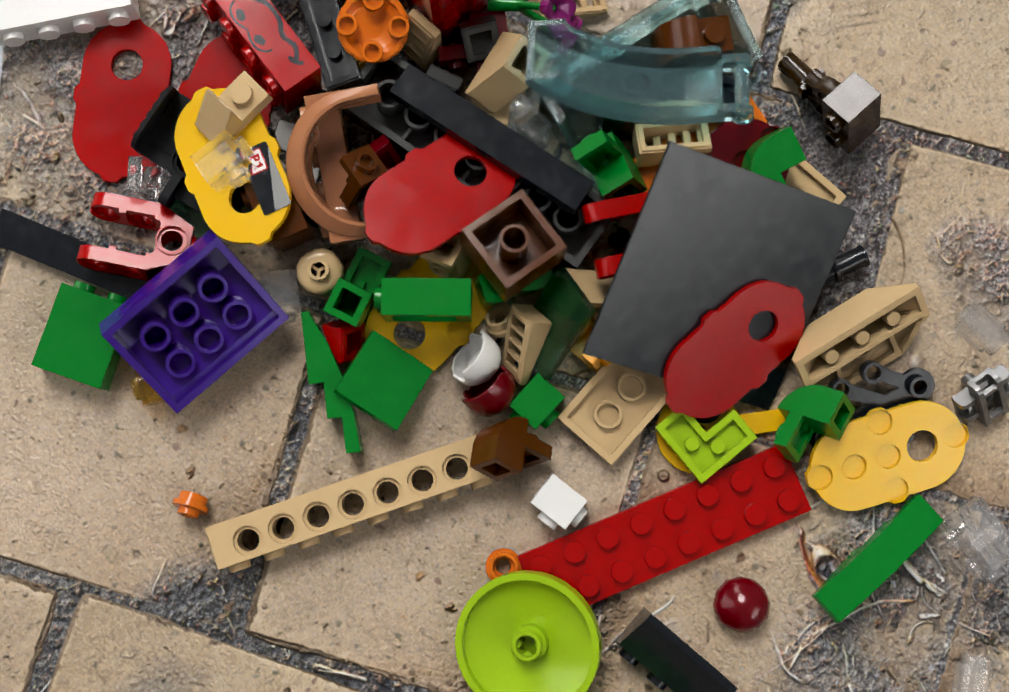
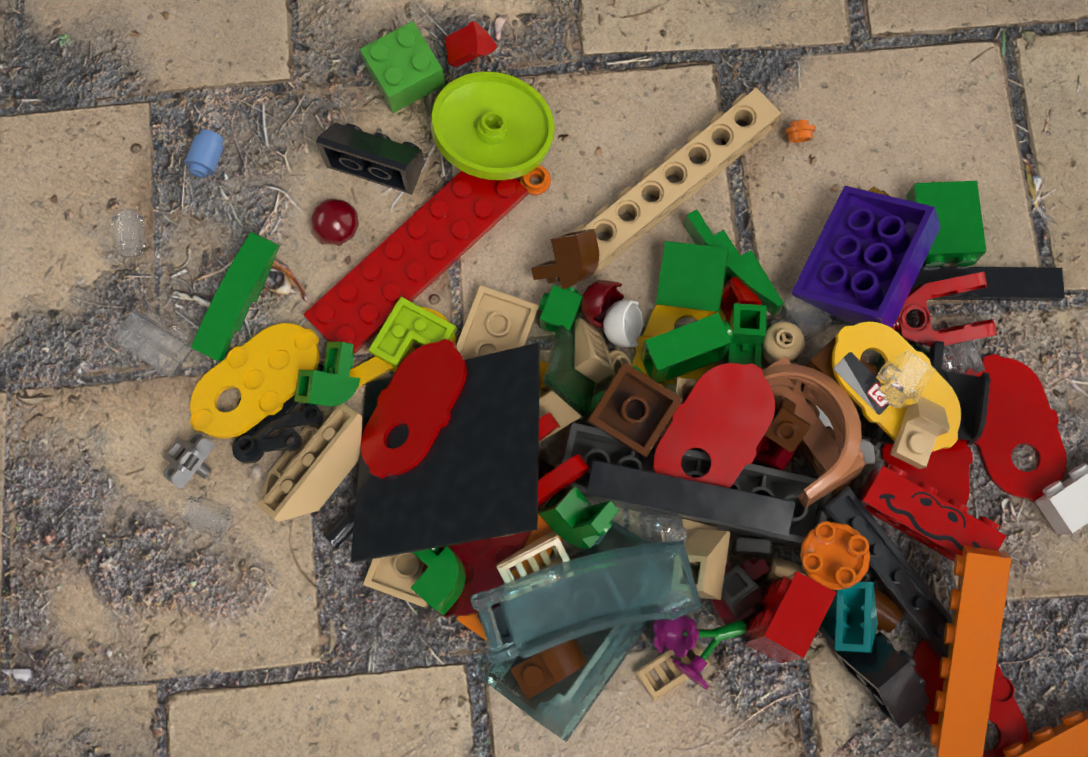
camera: 165 degrees right, 10 degrees down
white brick [530,473,588,530] -> none
dark brown brick [778,52,881,154] -> none

